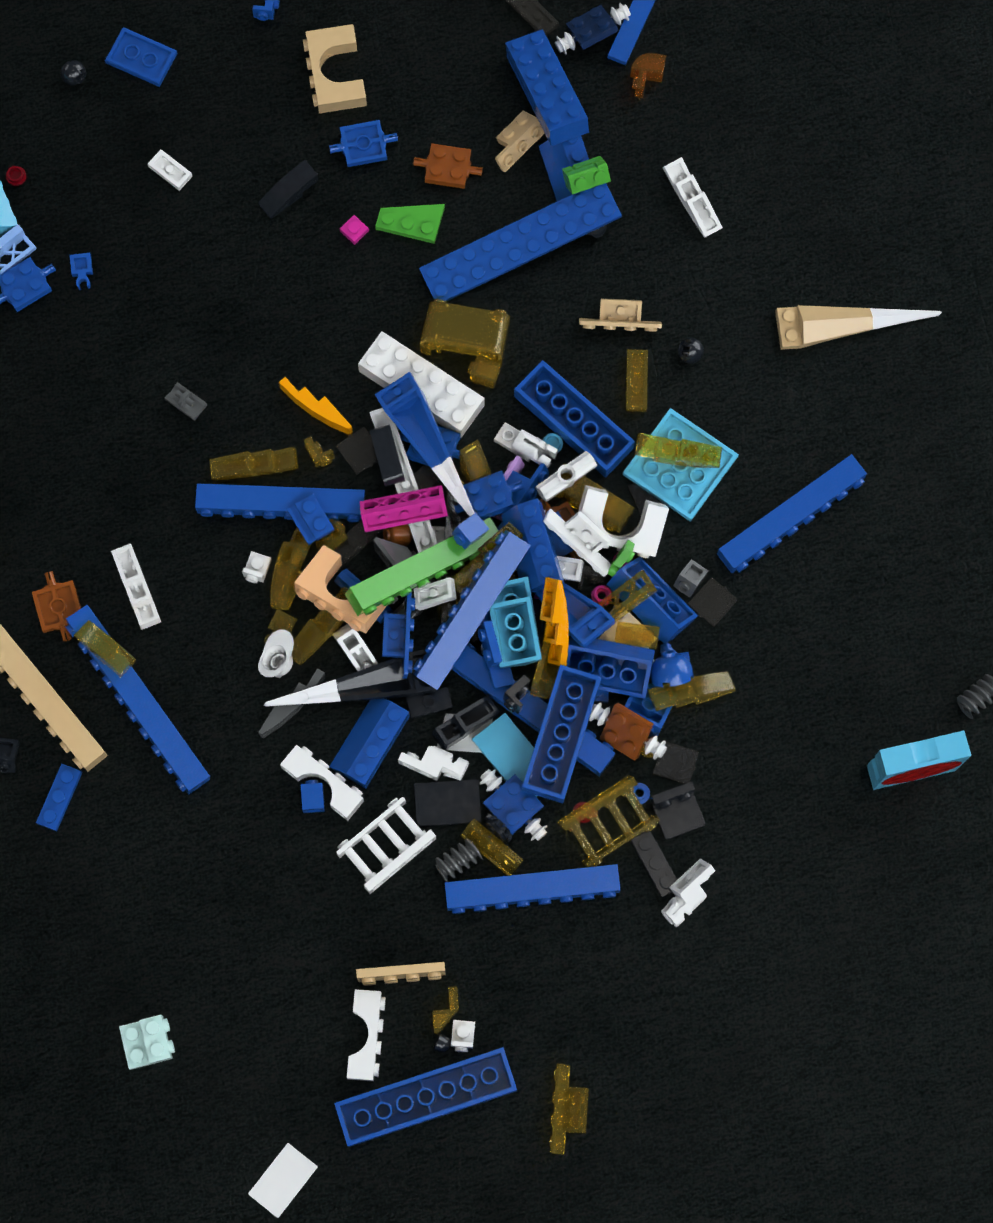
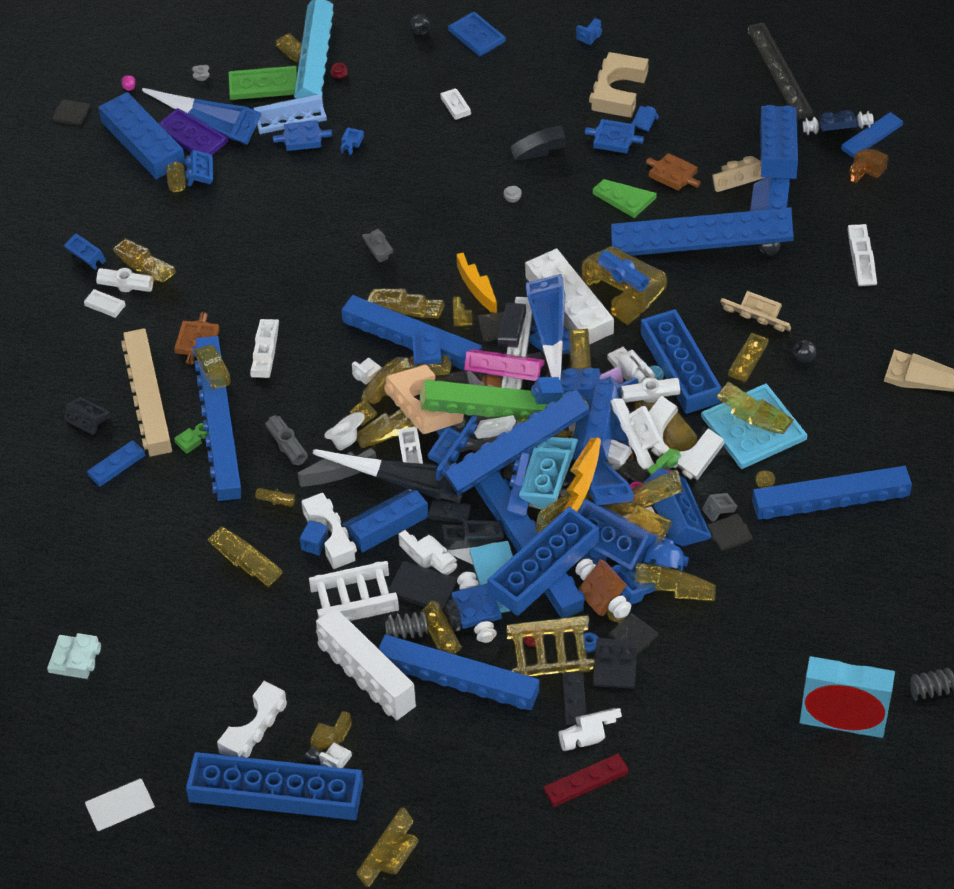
camera: 30 degrees right, 25 degrees down
dark pink plate [340,215,369,245] -> none
tan plate [356,962,446,986] -> none
black bracket [503,675,530,714] -> none
bright green brick [562,156,611,195] -> none
none -> bright green plate [174,423,208,453]
none -> clear yellow slope [208,526,283,588]
none -> clear yellow axle [255,488,295,507]
none -> dark grey piece [265,415,308,466]
none -> white brick [316,607,416,720]
none -> light grey plate [504,186,521,202]
none -> dark red plate [544,753,629,807]
none -> blue piece [598,250,650,292]
none -> blue bracket [632,106,659,132]
none -> clear yellow plate [756,471,775,488]

